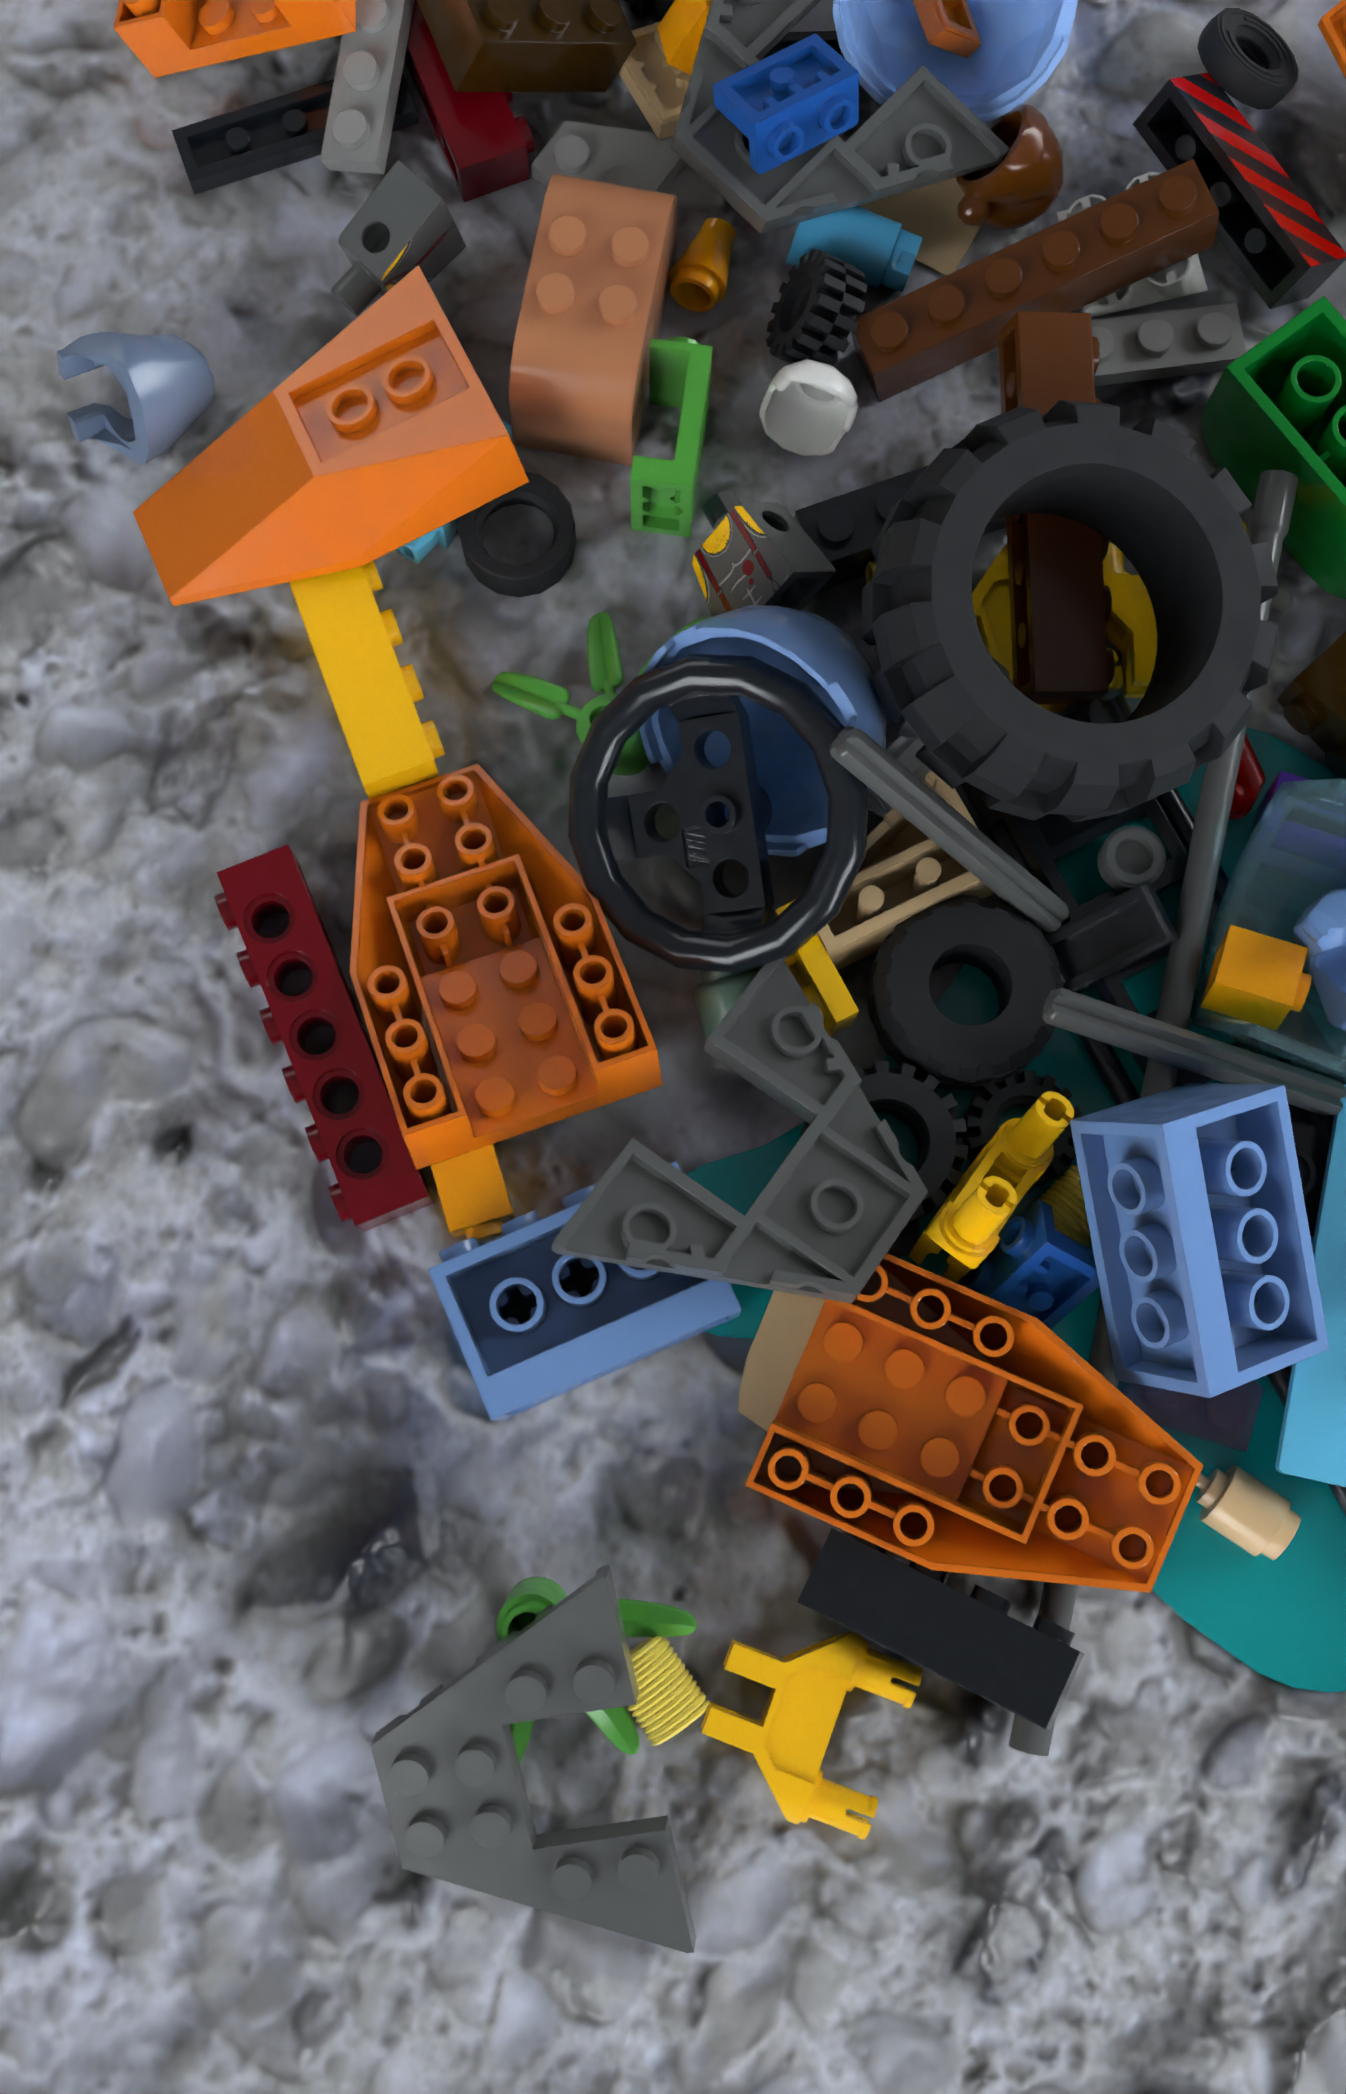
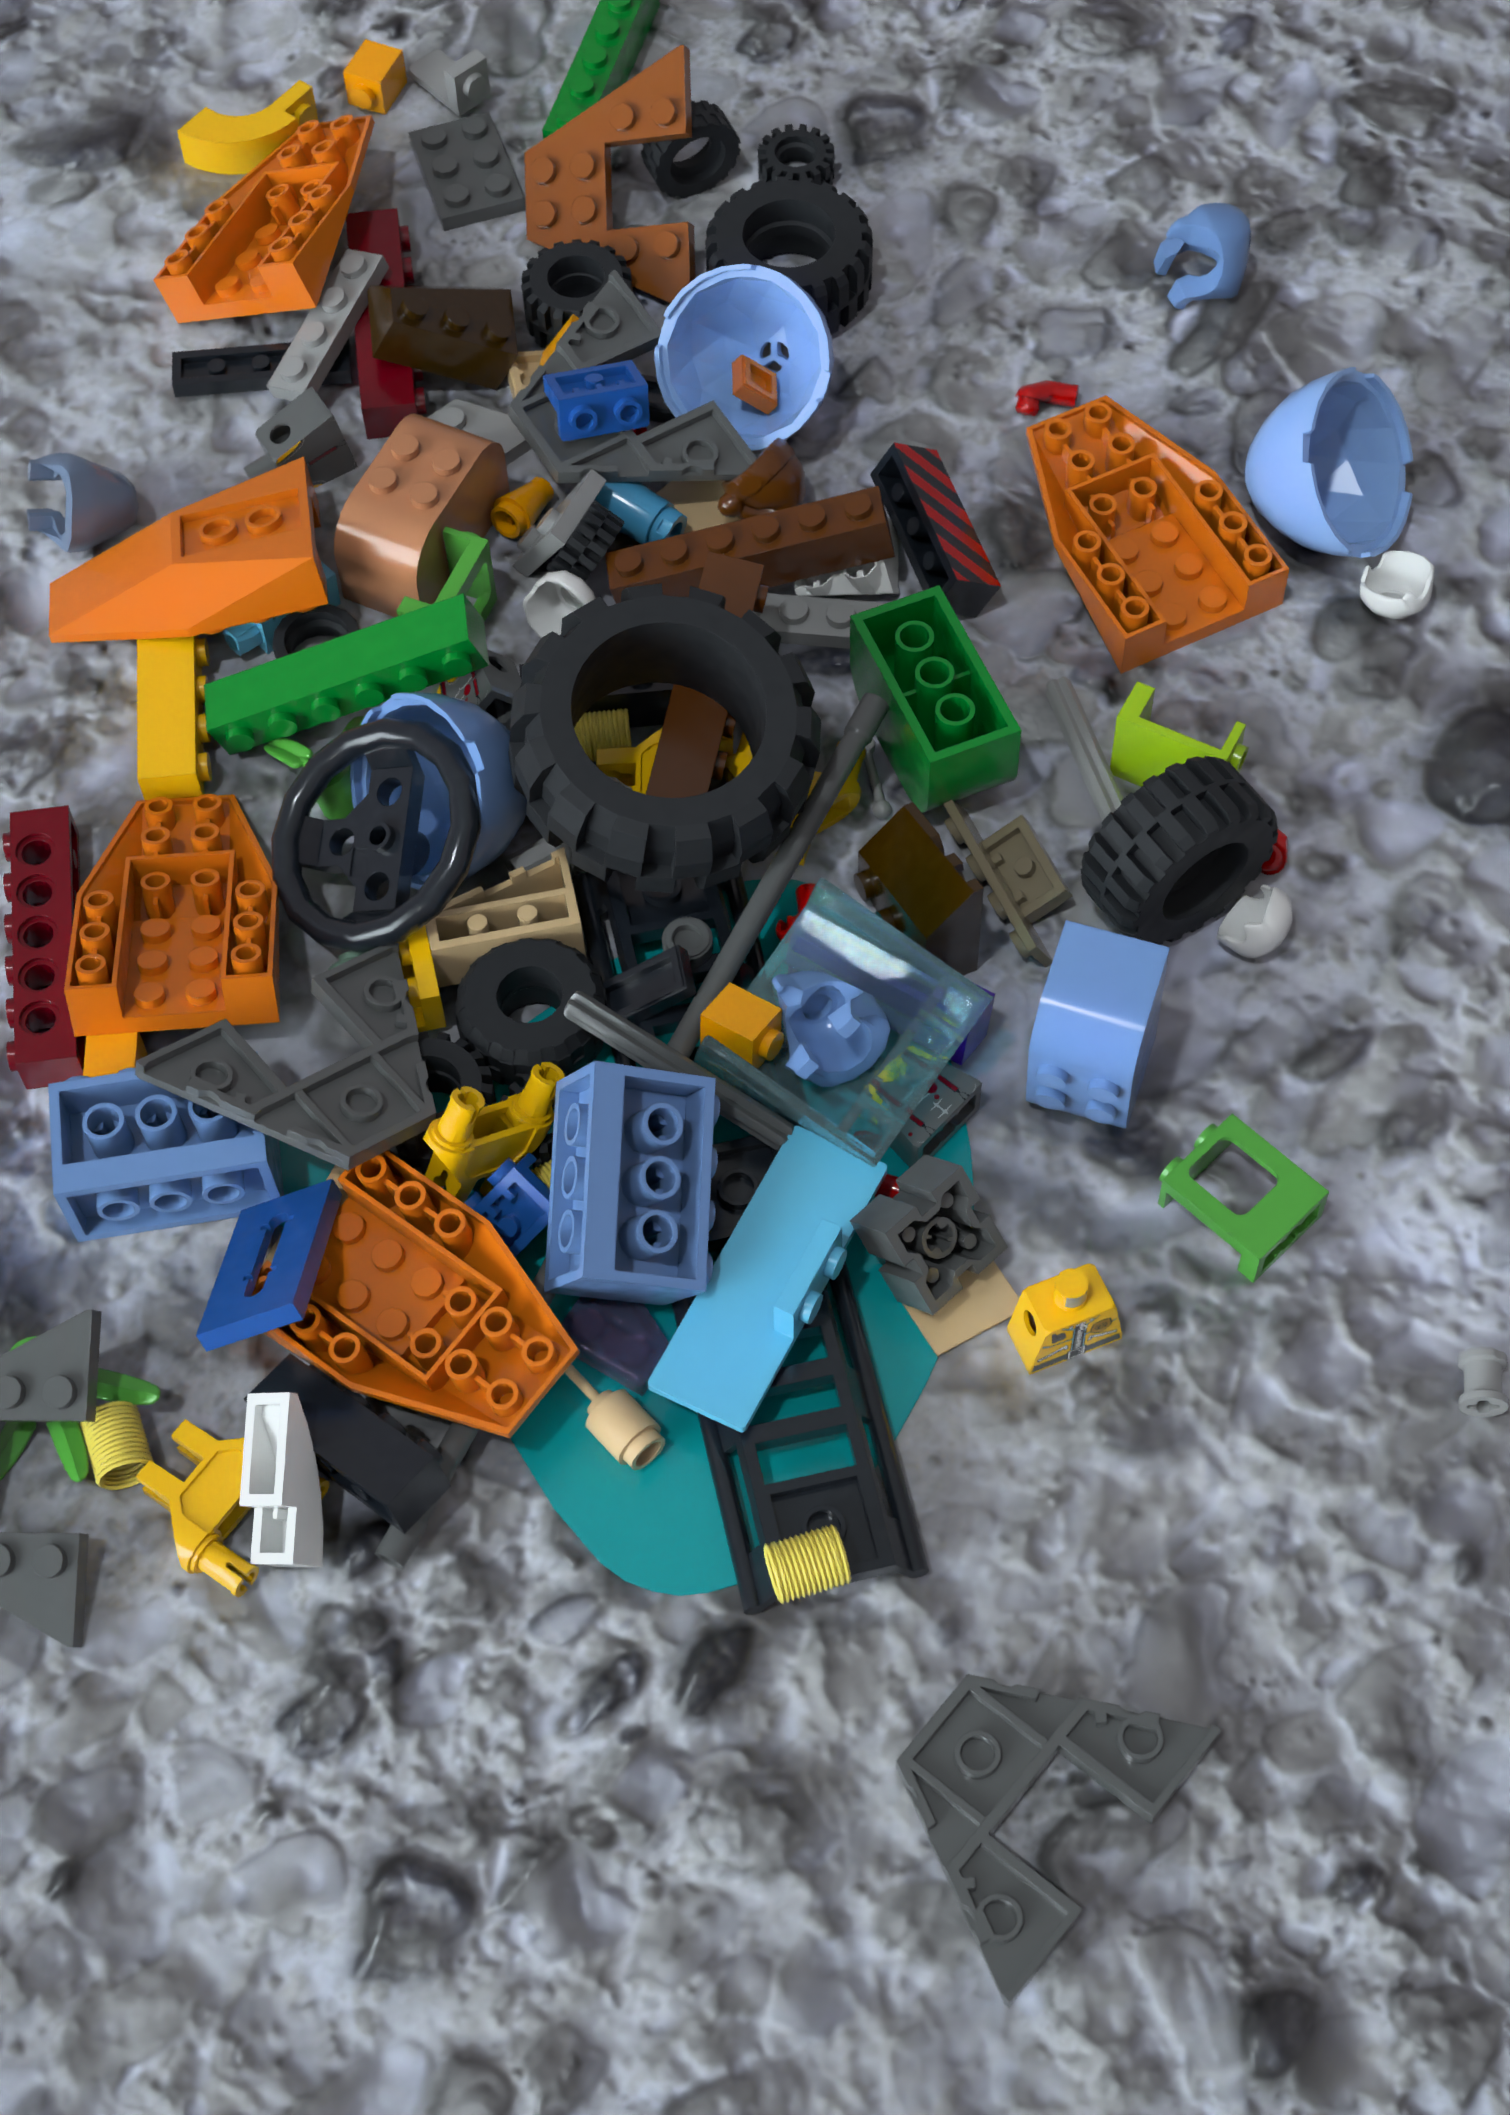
camera: 20 degrees right, 20 degrees down
dark grey axle [830,726,1069,933] -> none
black tyre [1197,8,1299,109] -> none
none -> blue piece [196,1178,342,1352]
none -> green brick [204,593,489,755]
none -> white slope [239,1392,323,1567]
none -> light grey wing [512,469,607,577]

